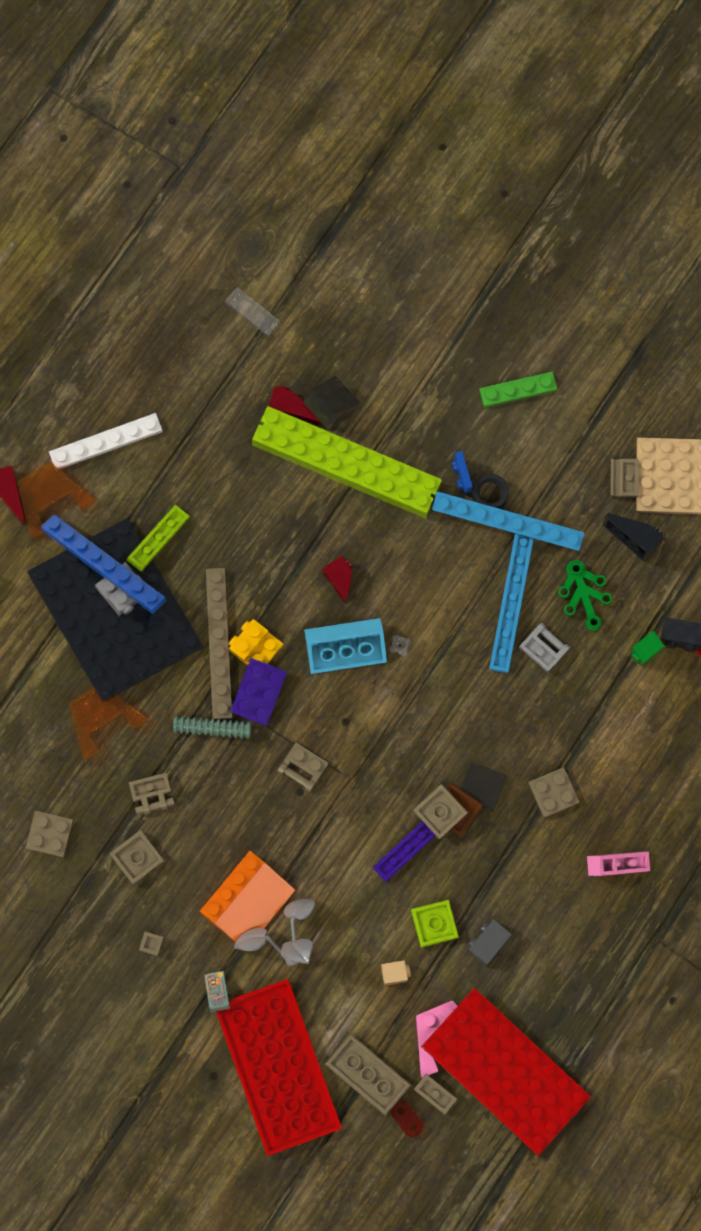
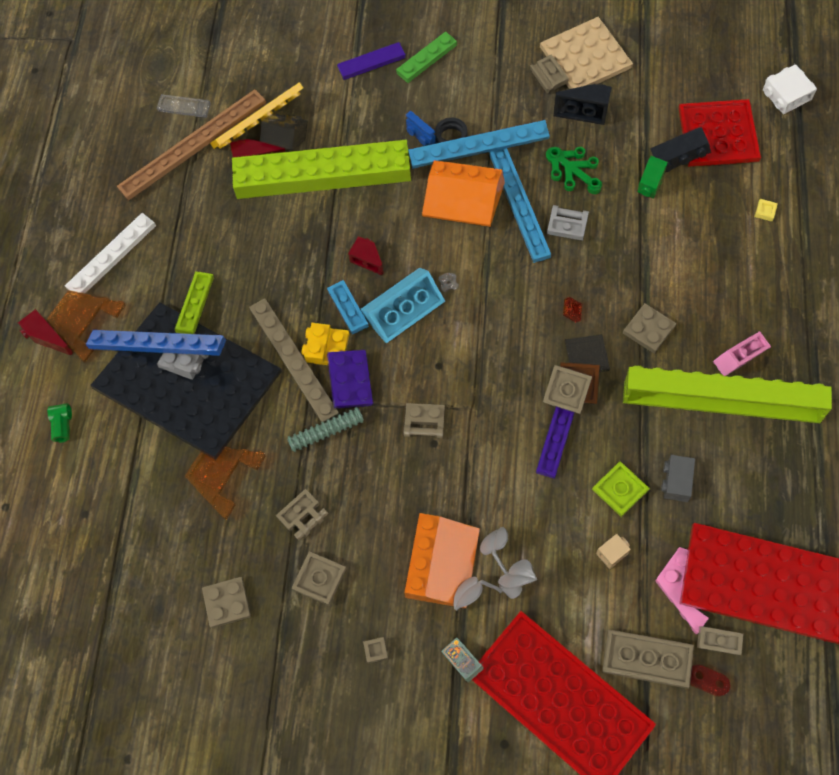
camera: 20 degrees left, 10 degrees down
none -> medium nougat plate [117,89,266,201]
none -> yellow plate [210,82,303,149]
none -> dark azure plate [327,280,369,335]
none -> dark purple tile [337,42,405,80]
none -> orange slope [422,160,505,227]
none -> clear red plate [563,297,582,322]
none -> lime piece [623,366,832,423]

